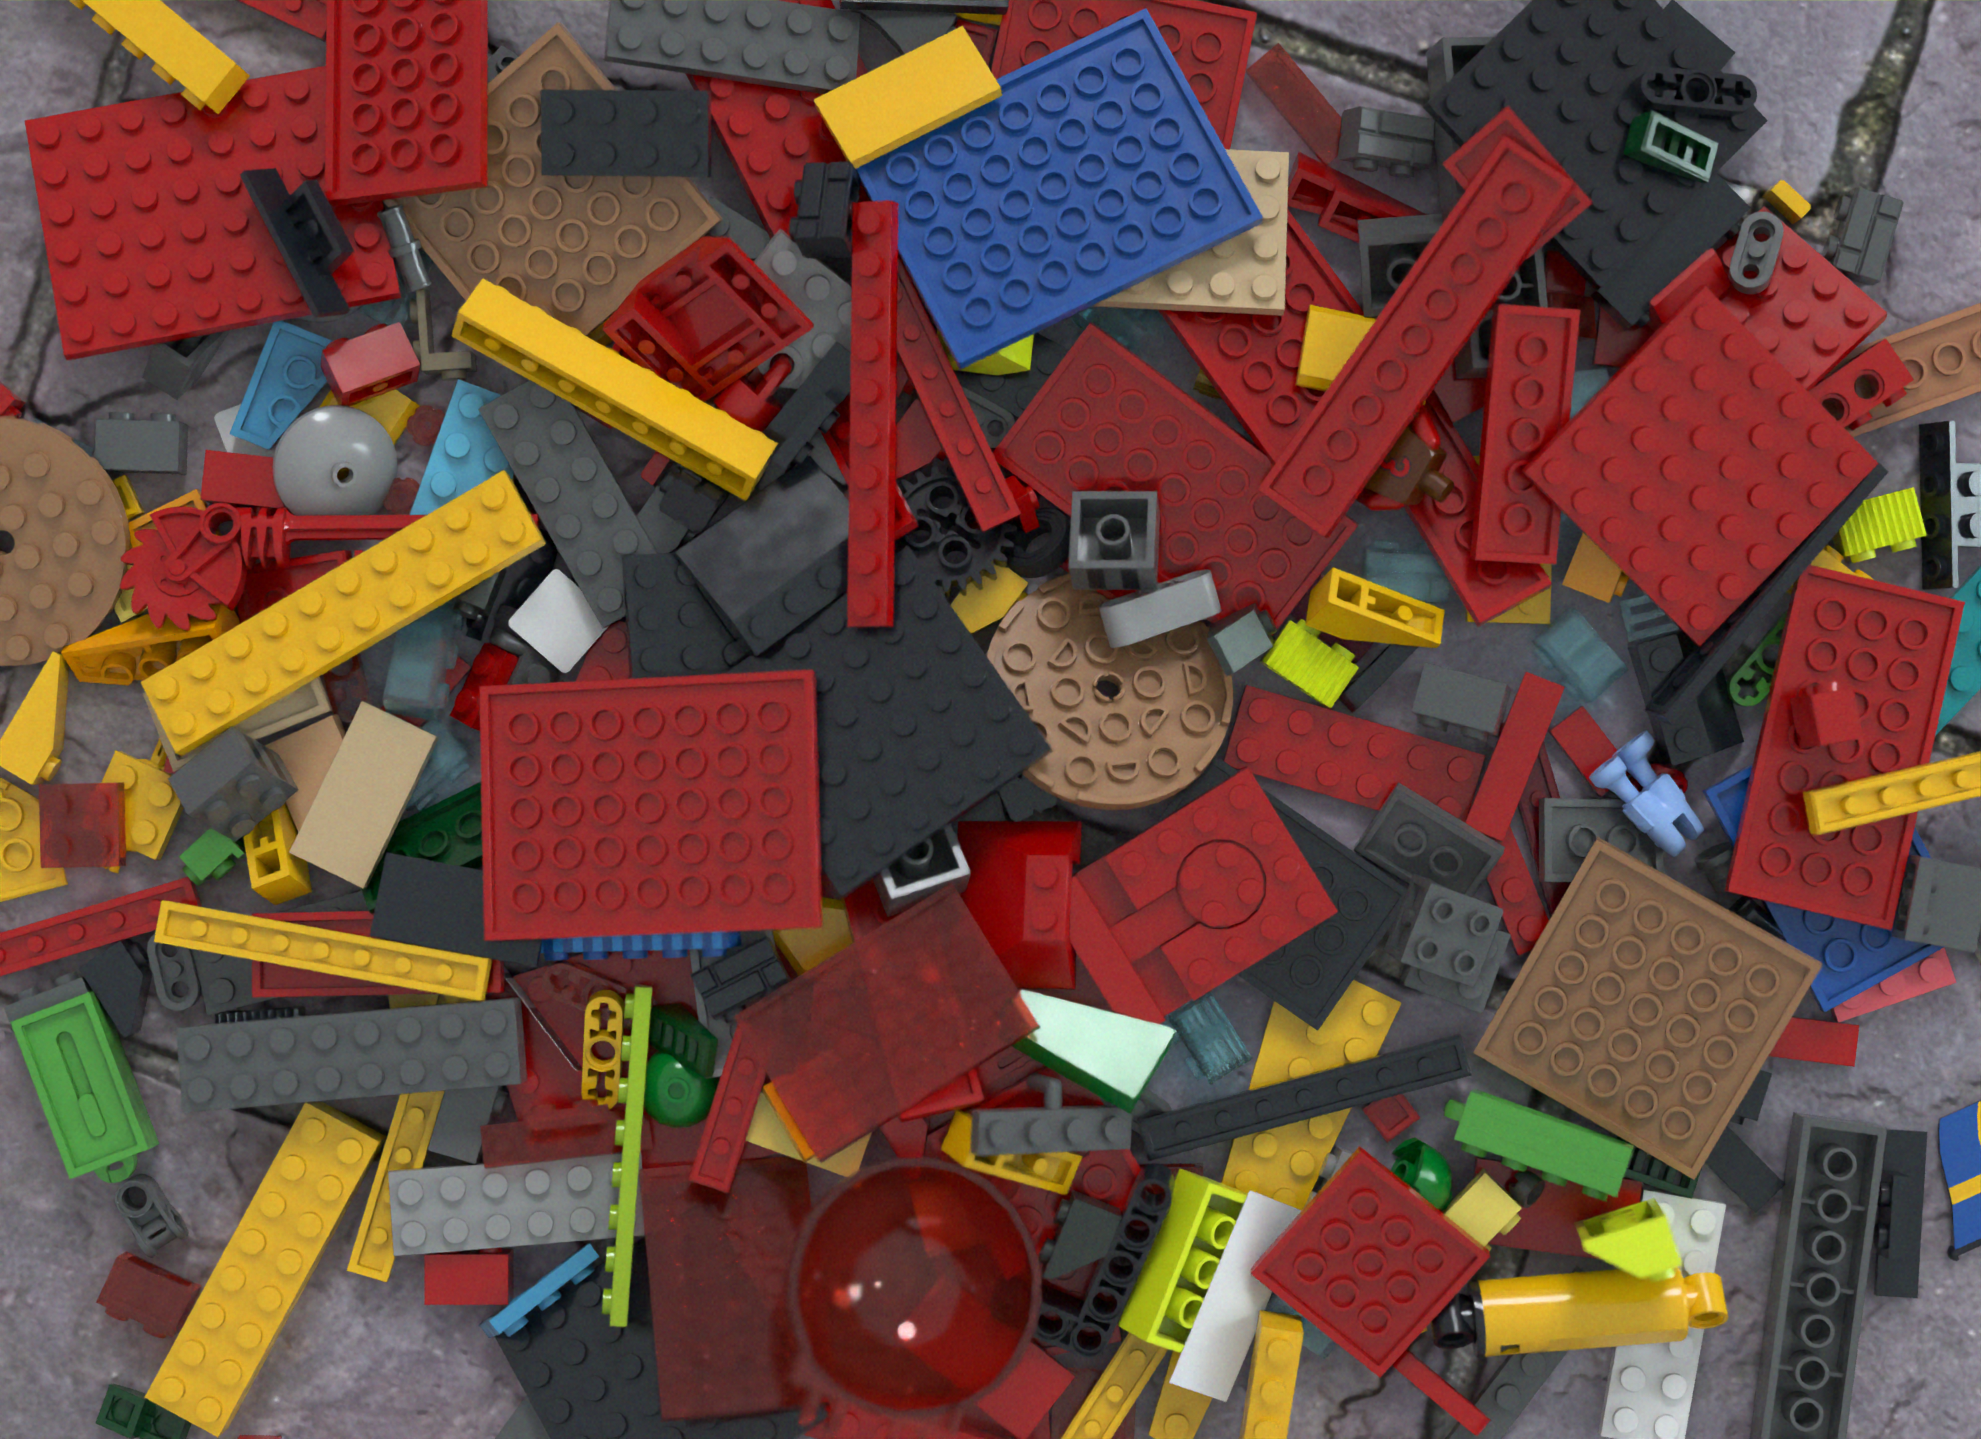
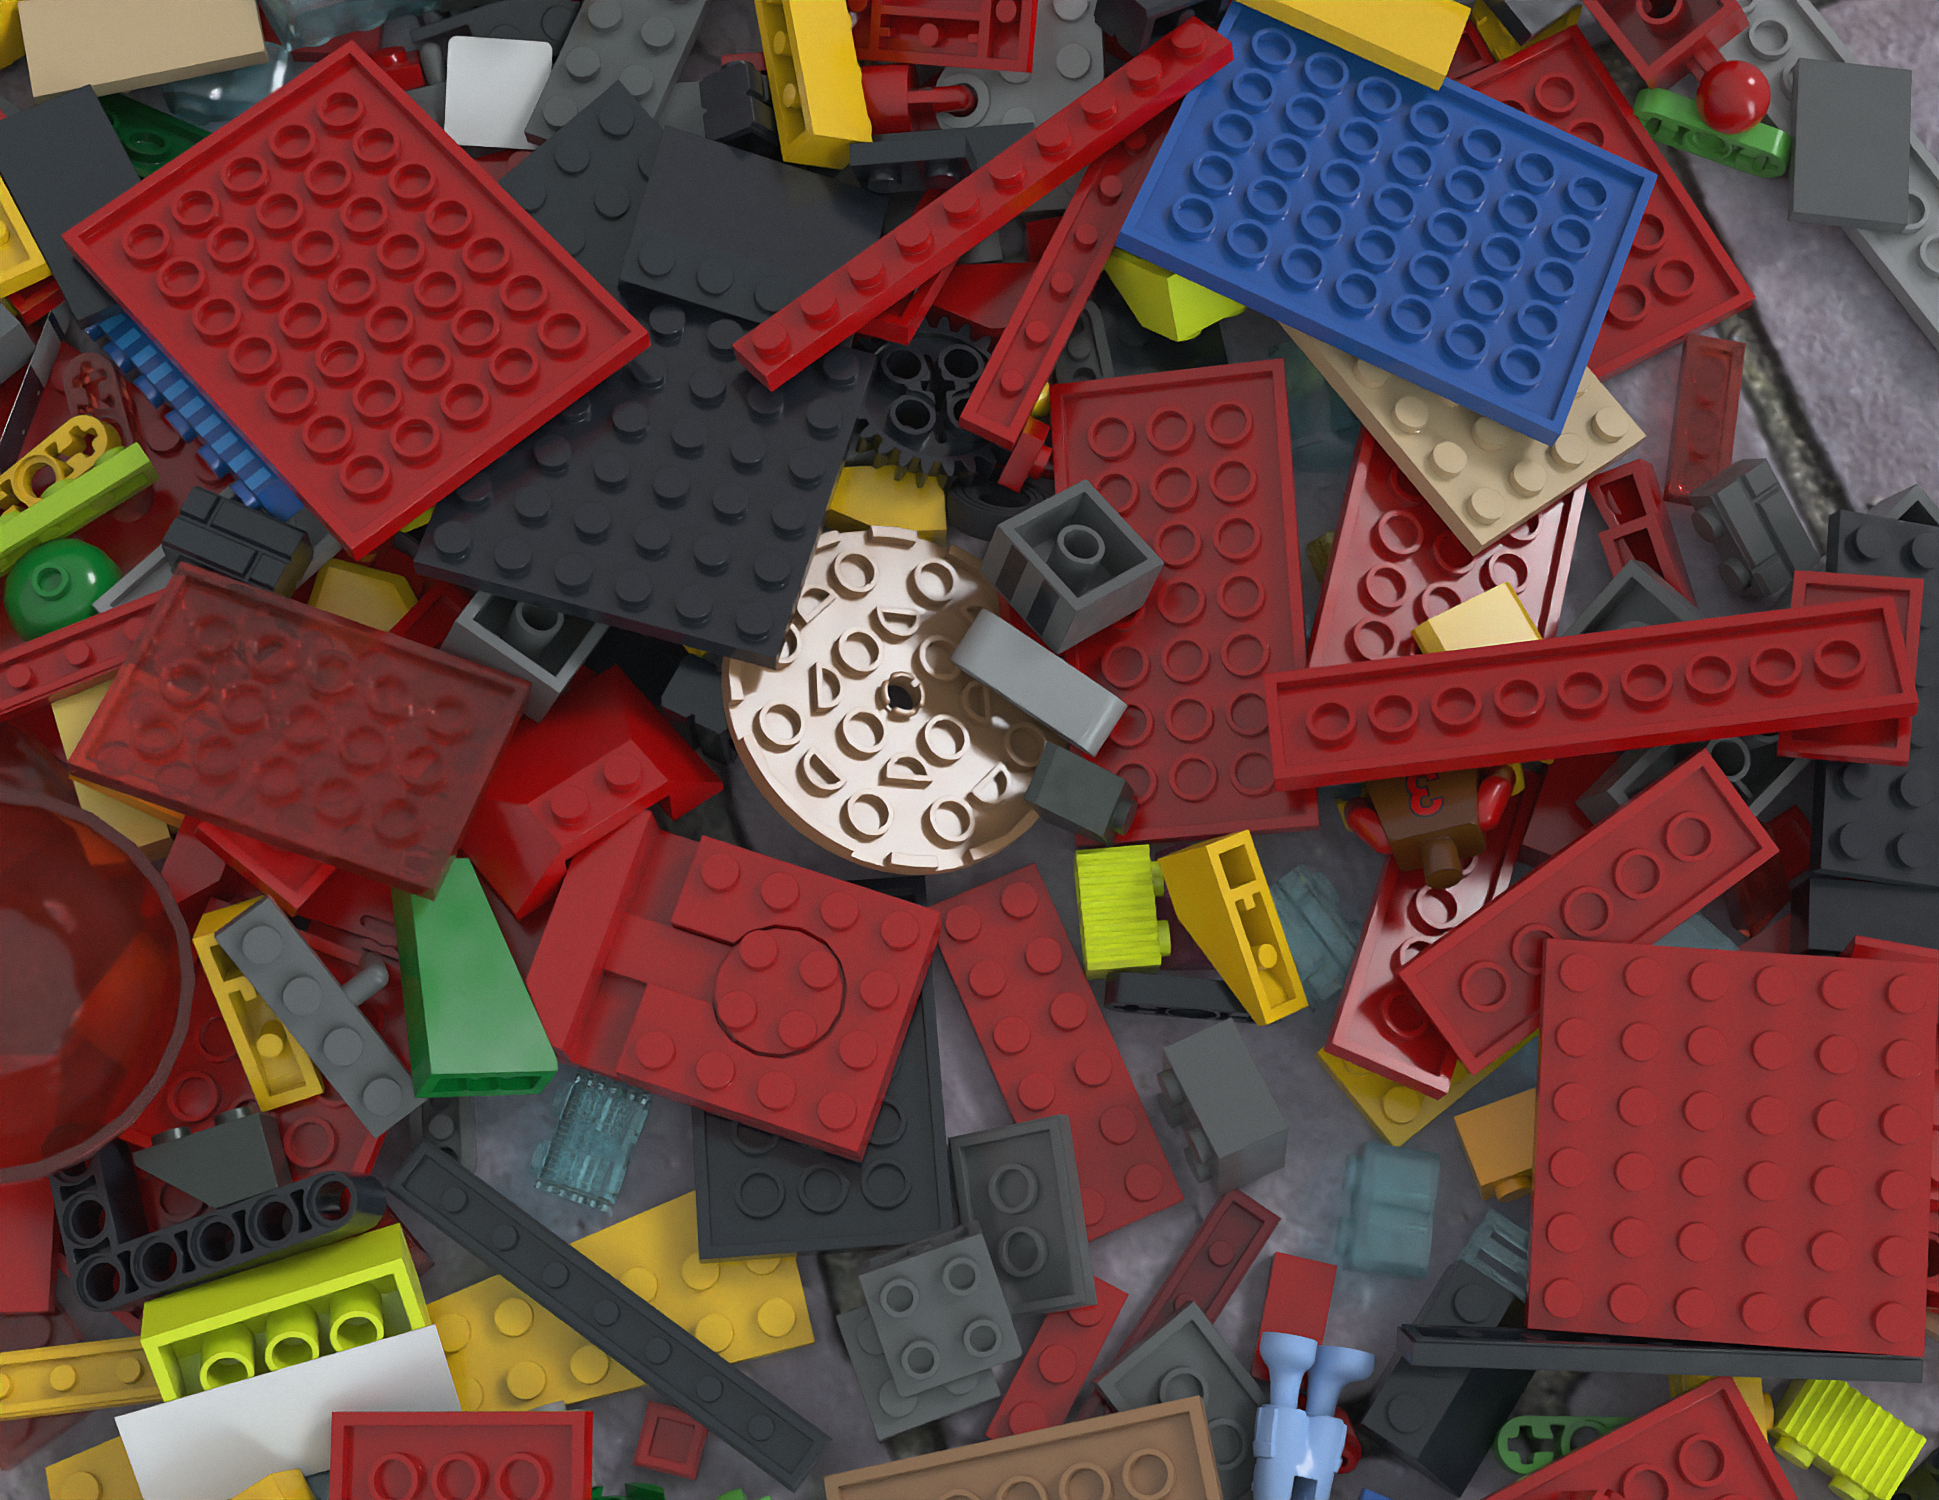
camera: 50 degrees right, 15 degrees down
dark green slope [648,1003,718,1078] -> none
red tile [1465,672,1565,842] -> none

